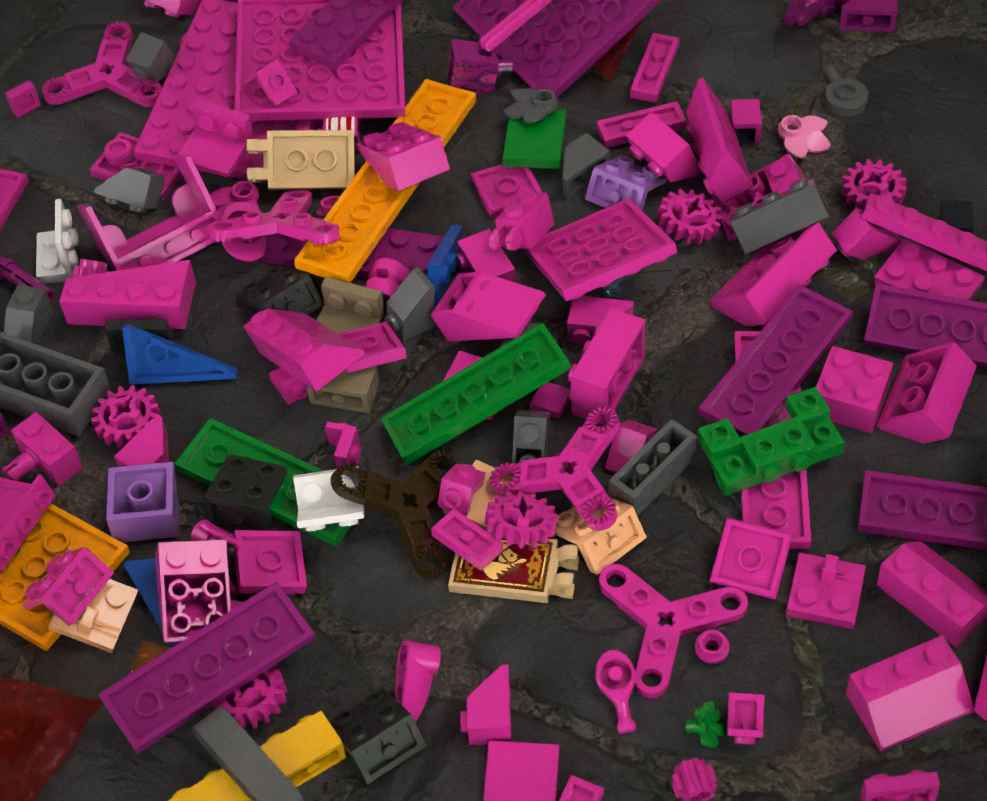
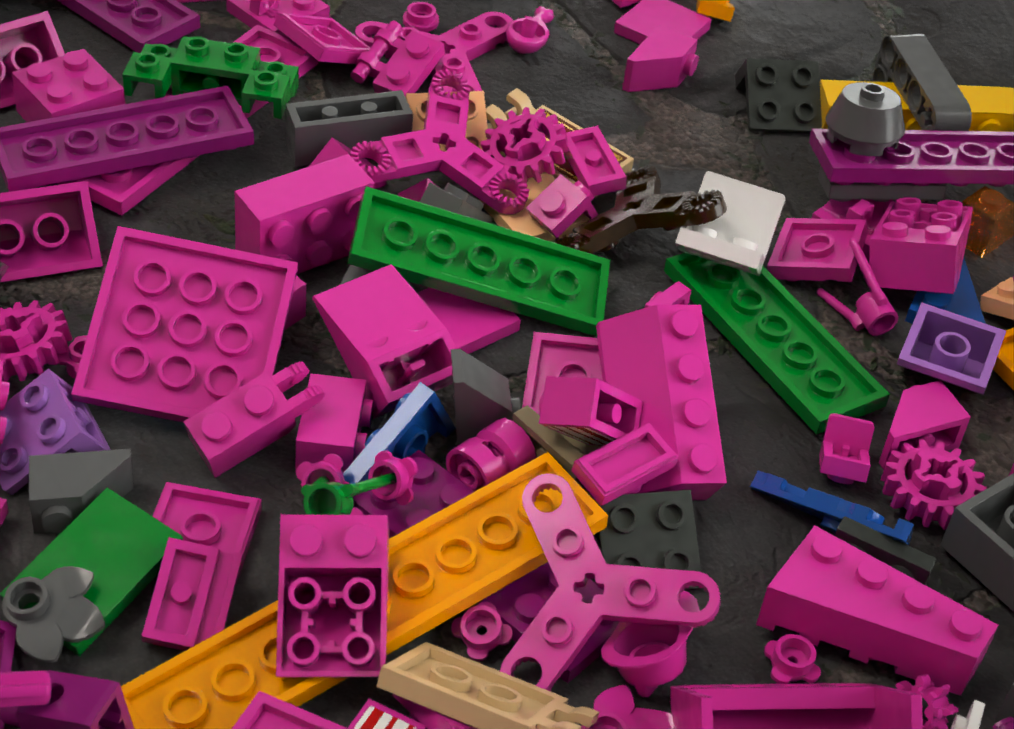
camera: 160 degrees left, 10 degrees down
pearl dark grey bracket [204,455,288,531] -> none
dark pink piece [394,640,441,723] -> none
none -> dark pink plate [141,537,243,651]
none -> plant [296,450,418,515]
none -> dark pink plate [351,21,445,96]
none -> dark pink brick [539,376,643,446]
none -> dark pink tile [571,423,679,506]
none -> dark pink bracket [819,413,874,484]
none -> dark grey cone [825,82,905,156]

